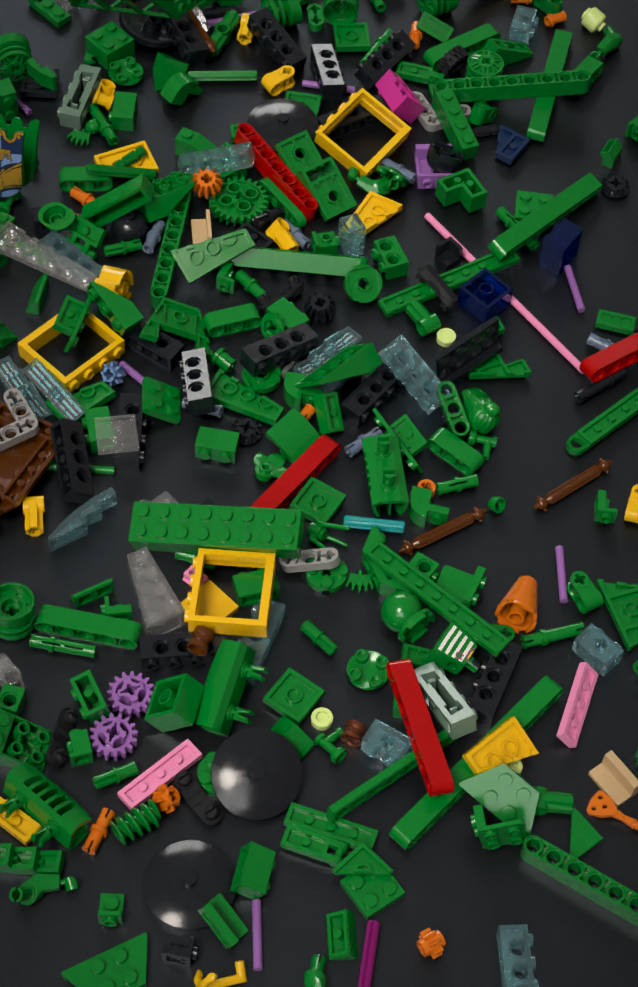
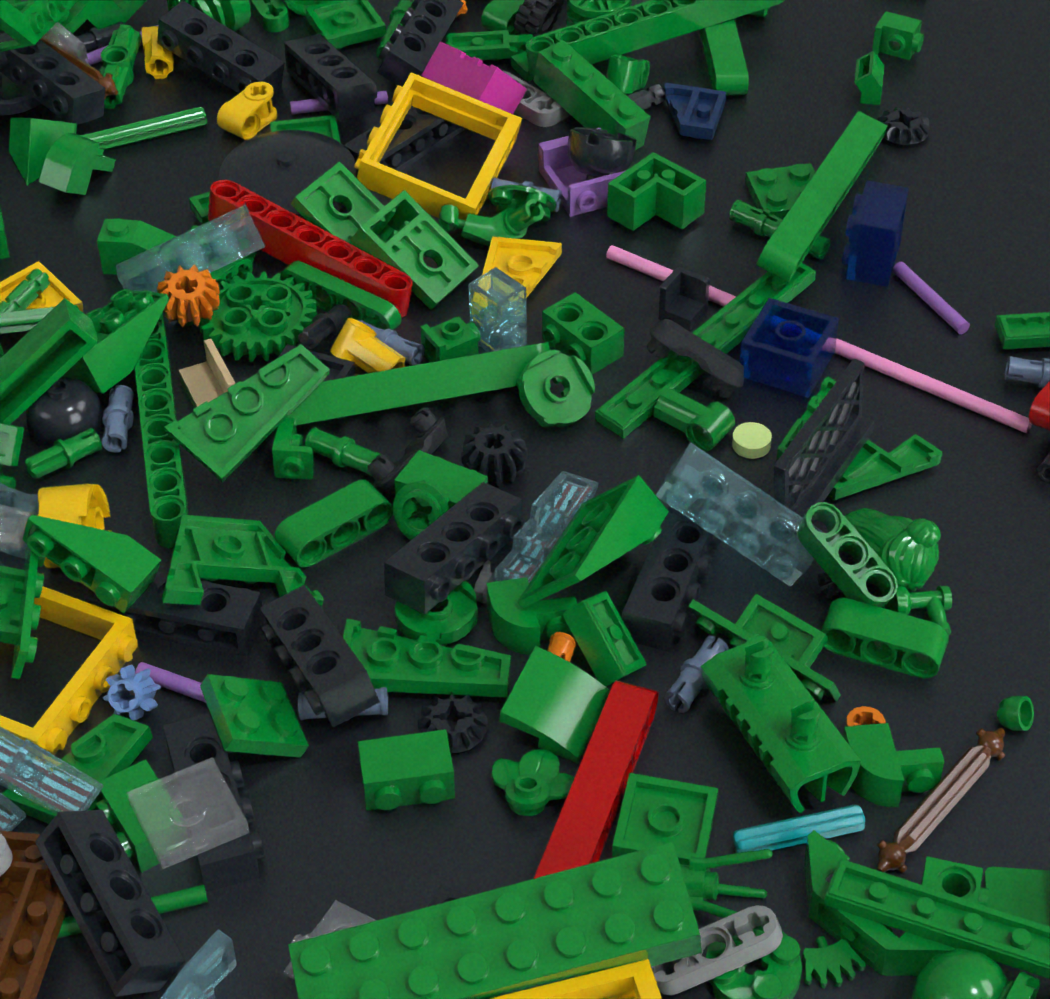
camera: 15 degrees left, 10 degrees down
green bush [211,347,237,373] -> none
green pin [436,474,479,495] -> none

